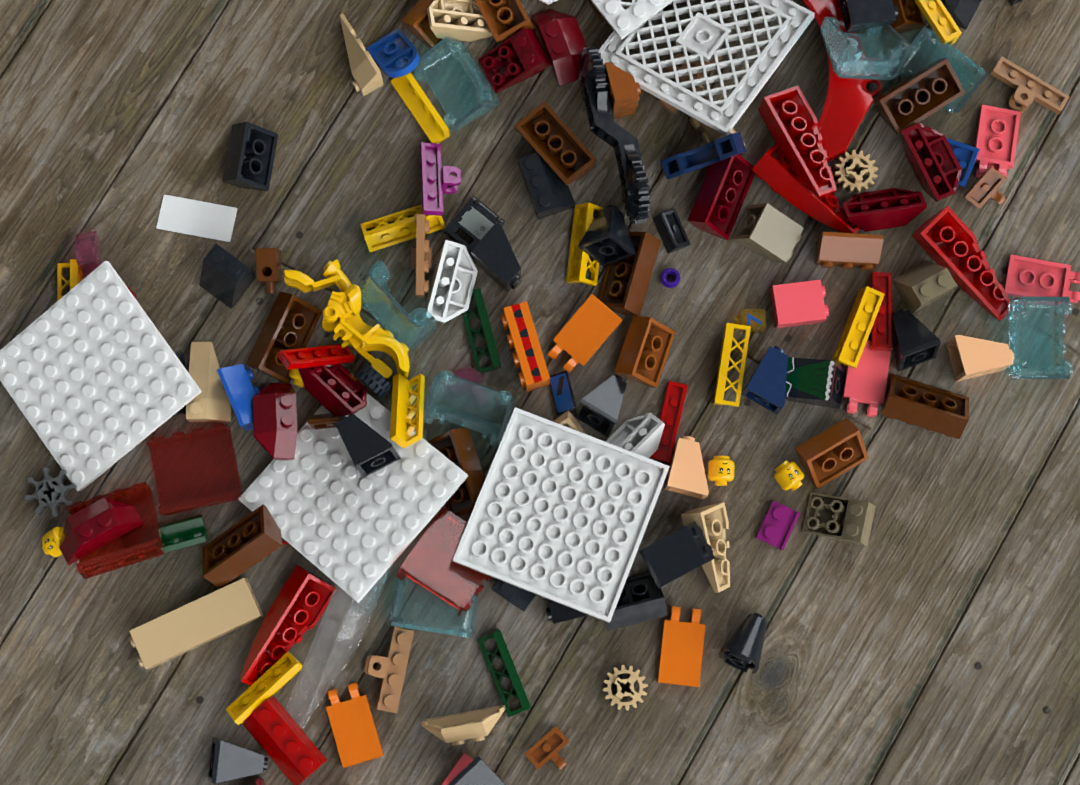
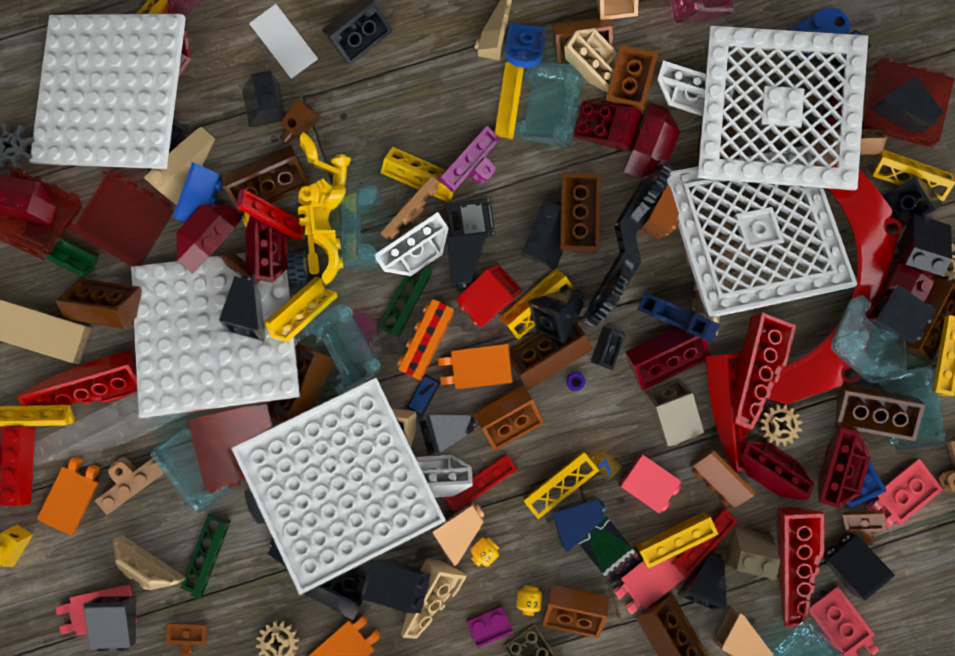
camera: 40 degrees right, 5 degrees up
none -> red slope [456,263,524,328]
none -> black slope [821,533,896,601]

